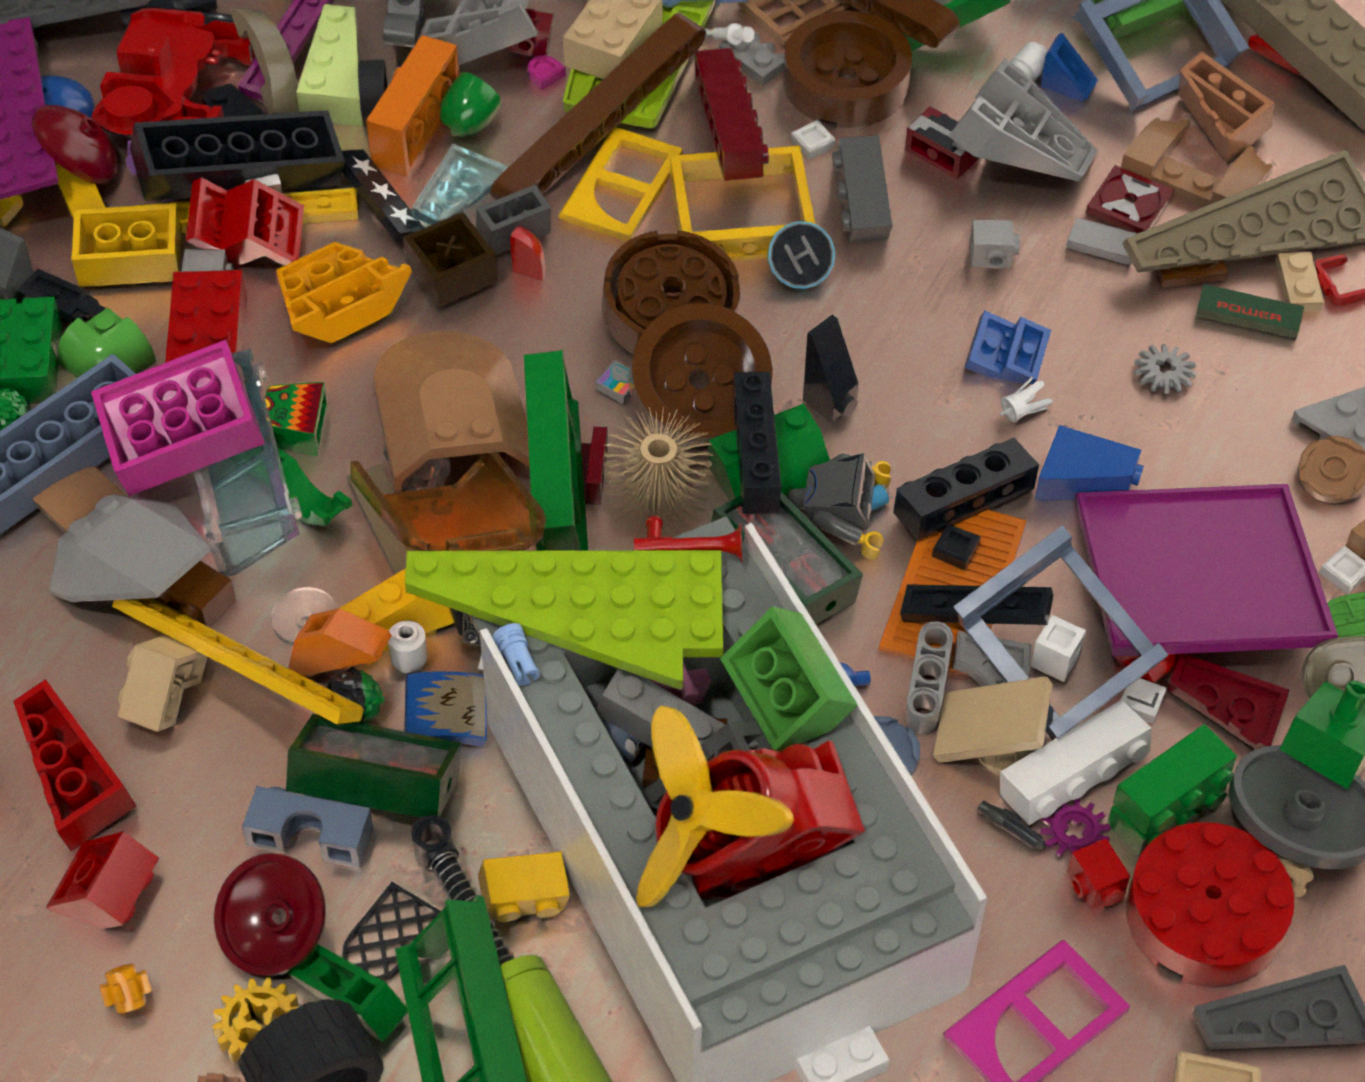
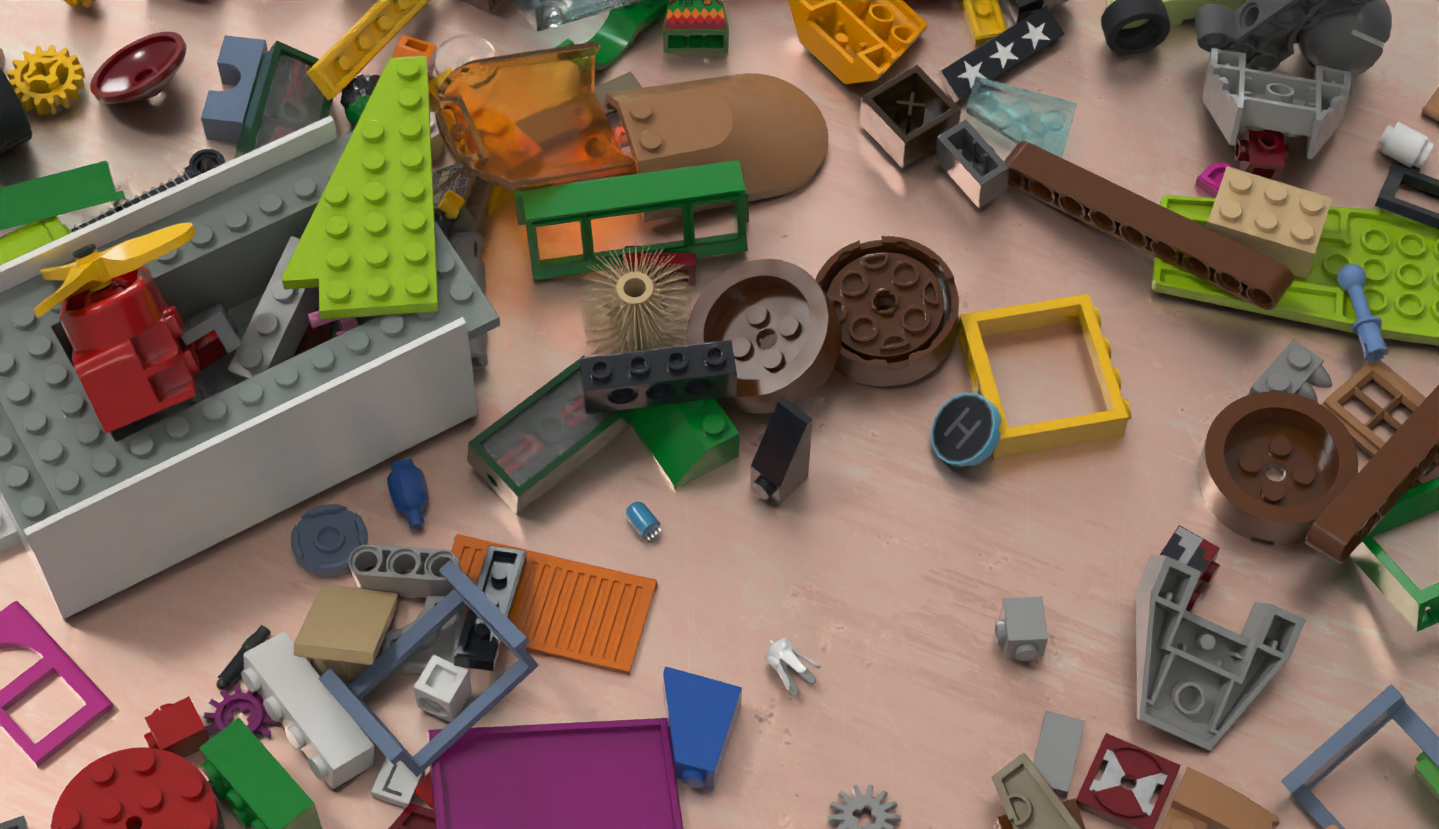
camera: 85 degrees right, 5 degrees up
green slope [286,944,408,1042] -> none
black window [342,882,441,981] -> none
orange brick [366,35,459,177] -> none
green piece [440,72,502,137] -> none
light blue pin [492,623,540,686] -> none
red brick [510,226,546,281] -> none
yellow window [558,127,683,242] -> none
red piece [634,516,743,563] -> none
dark red brick [694,48,769,181] -> none
white piece [705,23,754,45] -> none
bright green slope [720,606,858,751] -> none
dark grey torso [788,453,892,560] -> none
white tile [791,120,836,160] -> none
dark grey wedge [832,135,892,243] -> none
black brick [893,438,1039,541] -> none
black tile [932,524,981,570] -> none
blue slope [964,310,1051,384] -> none
white brick [1009,42,1047,82] -> none
blue slope [1040,33,1098,102] -> none

